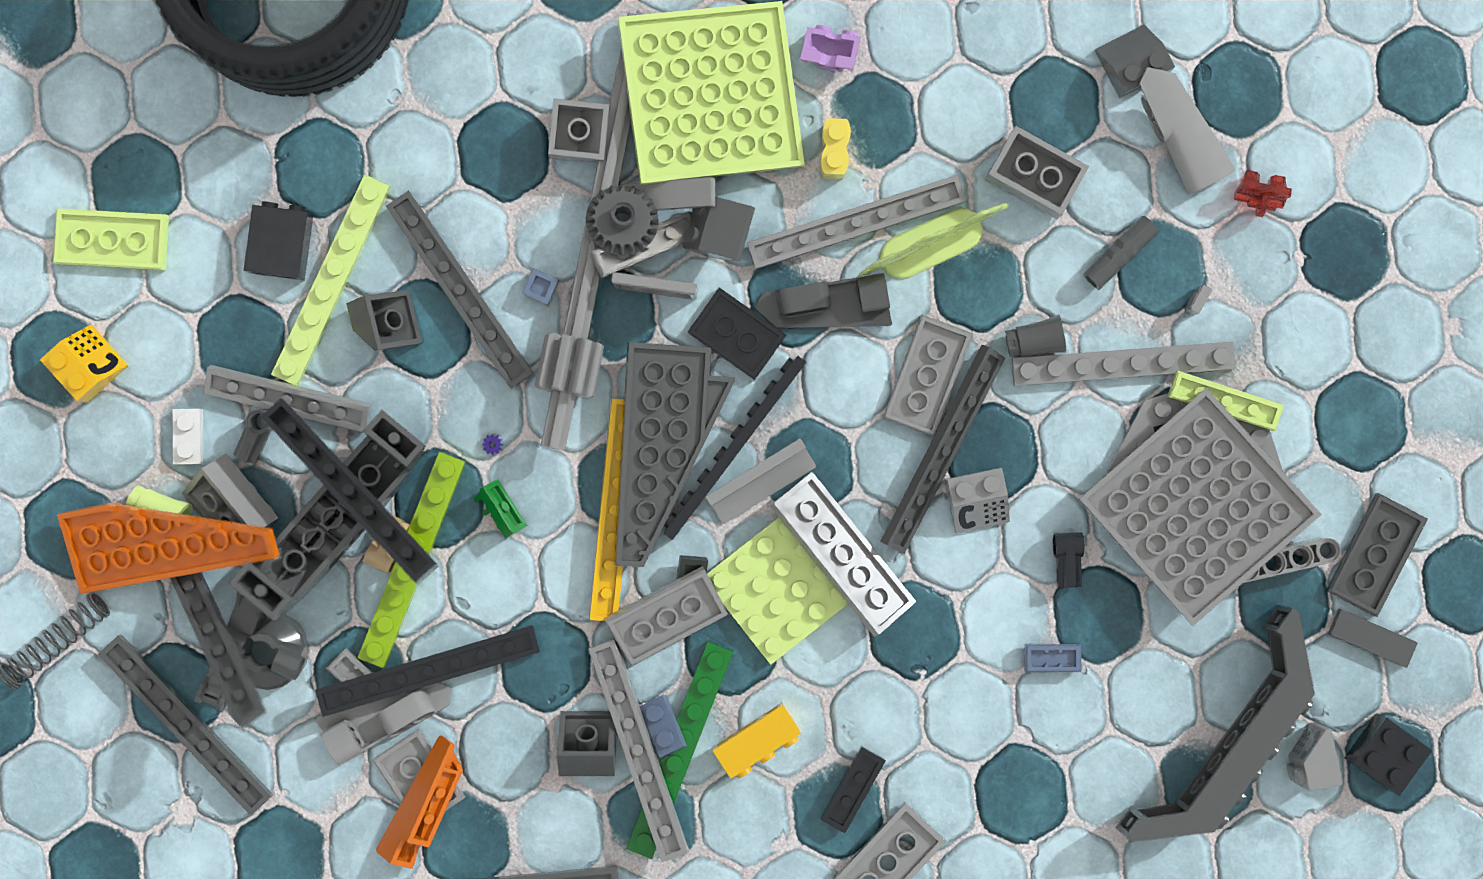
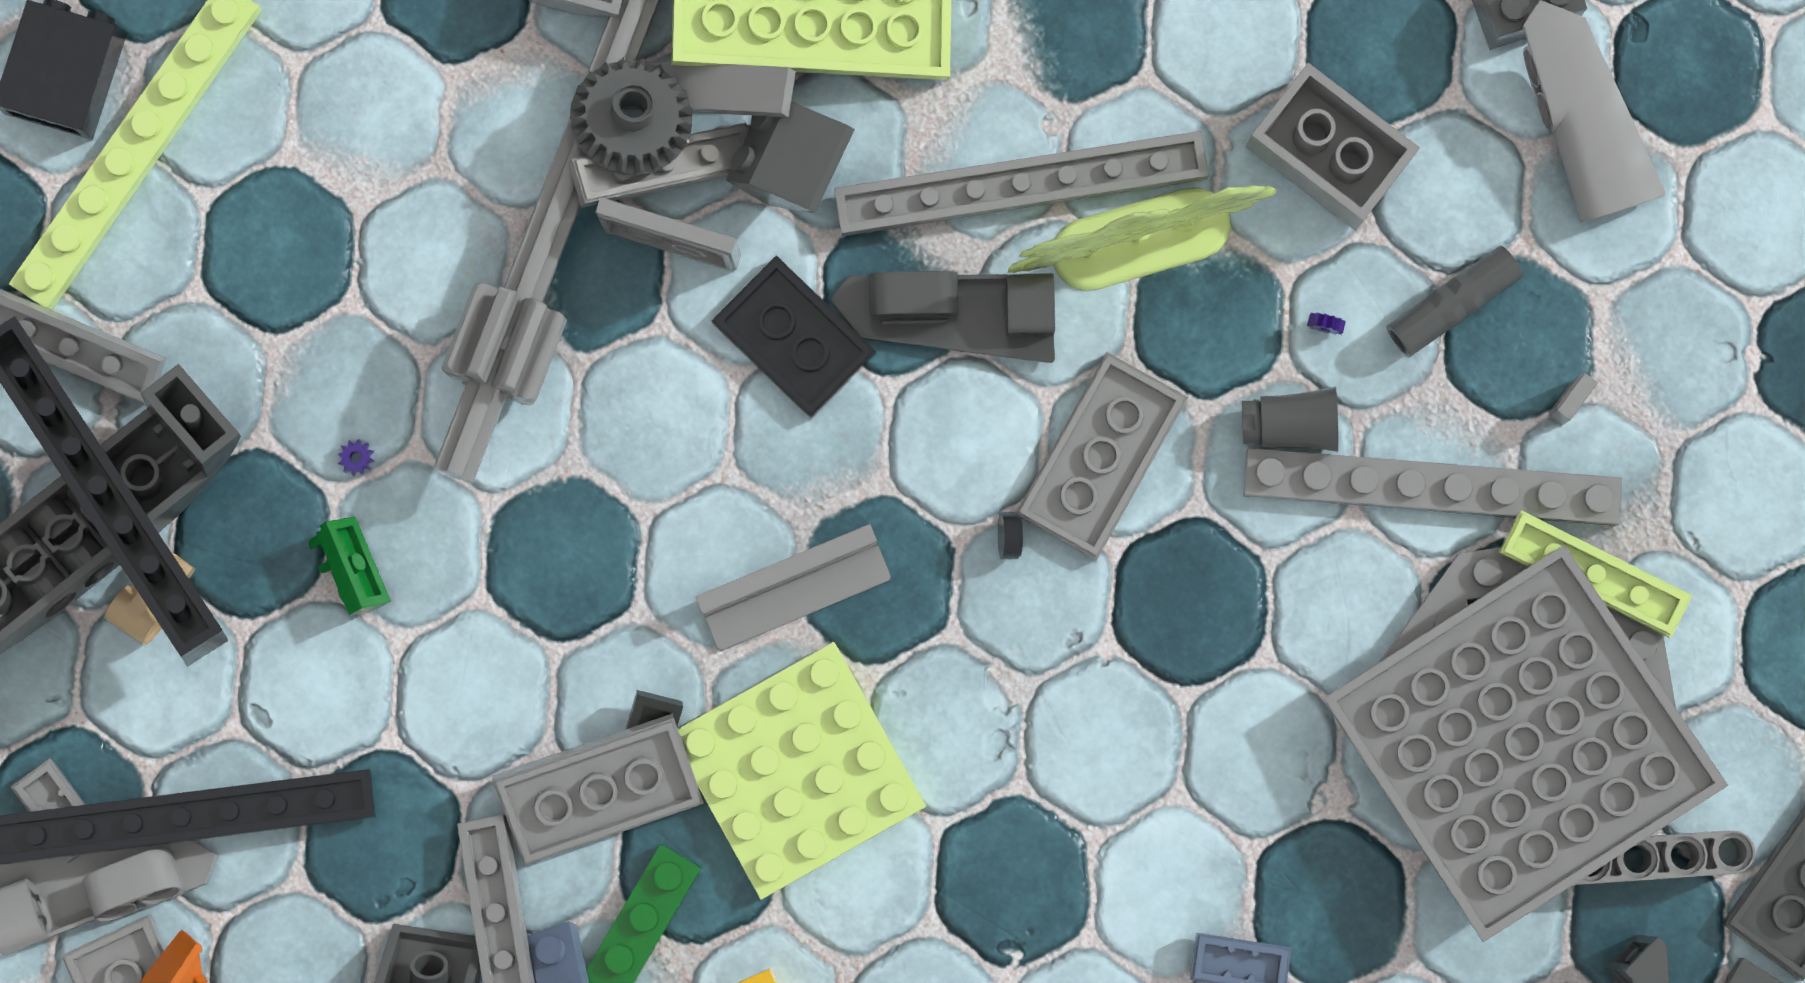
camera: 10 degrees right, 5 degrees down
dark grey slope [346,290,423,351] -> none
lime plate [358,452,466,668] -> none
dark grey plate [386,190,534,389] -> none
sand blue plate [522,268,559,305] -> none
yellow plate [589,398,624,621] -> none
dark grey wing [614,342,735,567] -> none
black plate [663,356,806,540] -> none
plate [770,472,916,637] -> none
light yellow brick [820,118,851,180] -> none
dark grey plate [880,345,1005,554] -> none
light grey slope [944,468,1010,533] -> none
black piece [1053,532,1084,588] -> none
clear red hips [1234,170,1292,217] -> none
none -> black tile [998,512,1023,559]
none -> dark purple piece [1307,312,1346,335]

